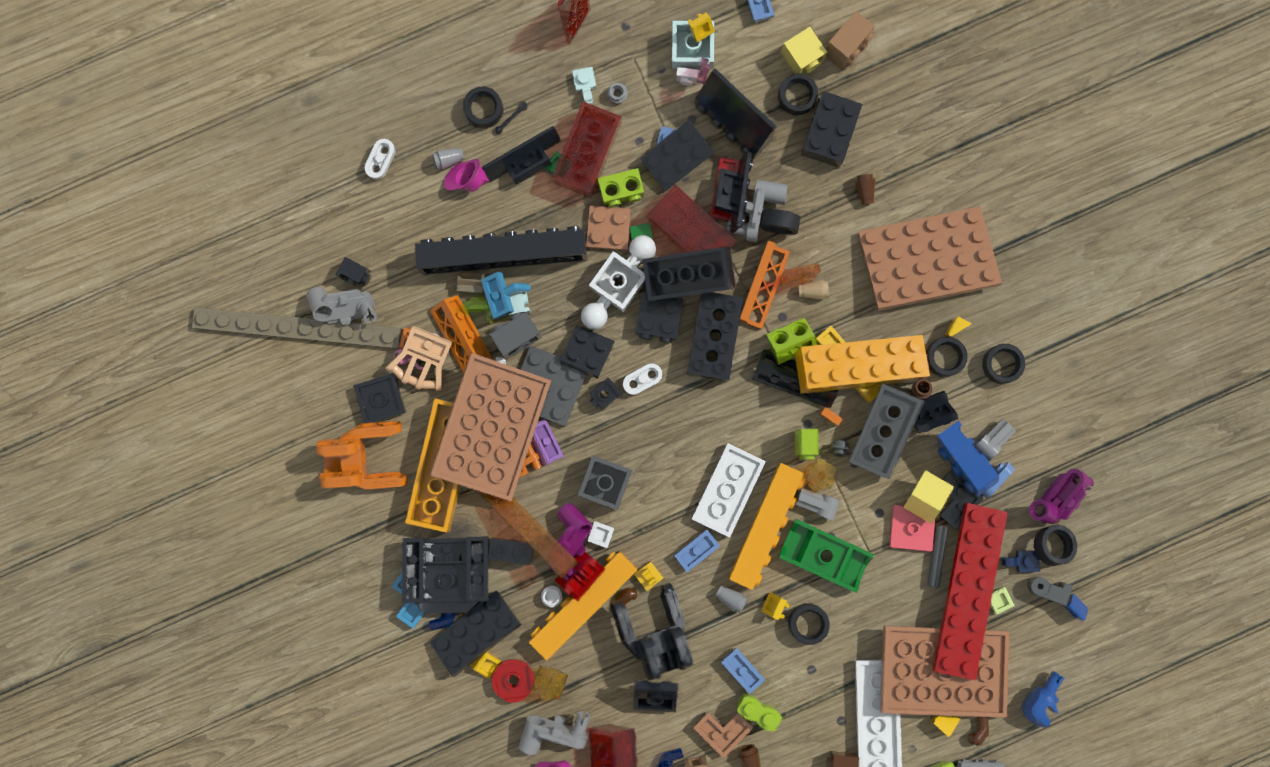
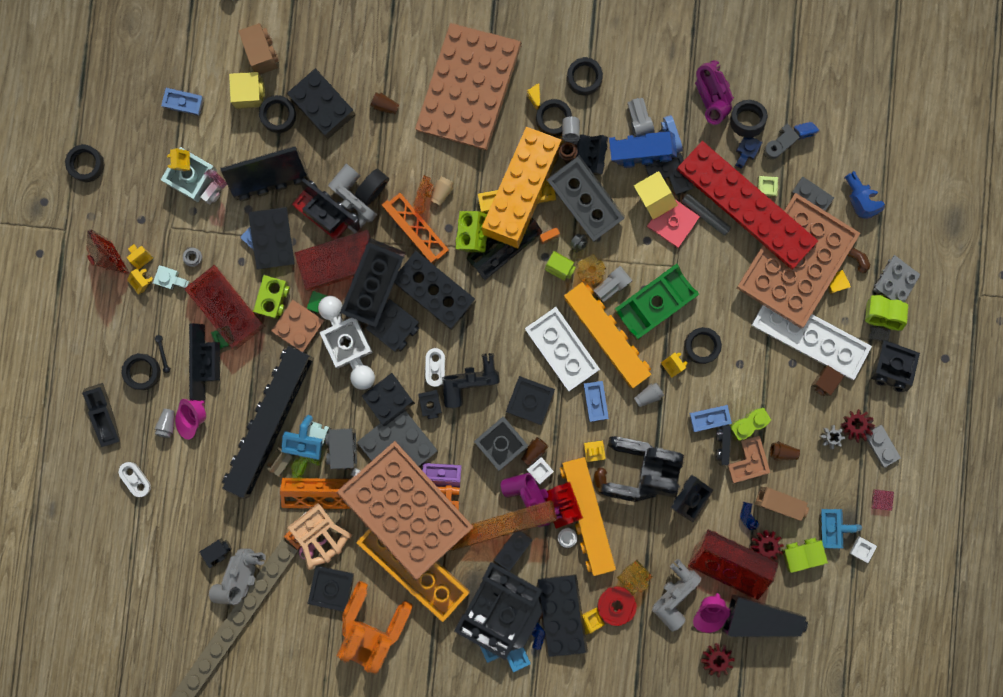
camera: 65 degrees left, 0 degrees up
none -> black slope [82,383,120,447]
none -> yellow tile [127,244,153,270]
none -> yellow tile [127,269,153,295]
none -> black piece [442,353,500,408]
none -> black plate [506,376,555,425]
none -> reddish brown cone [521,437,549,466]
none -> light grey piece [562,116,580,147]
none -> black plate [715,426,731,465]
none -> dark grey plate [791,177,834,211]

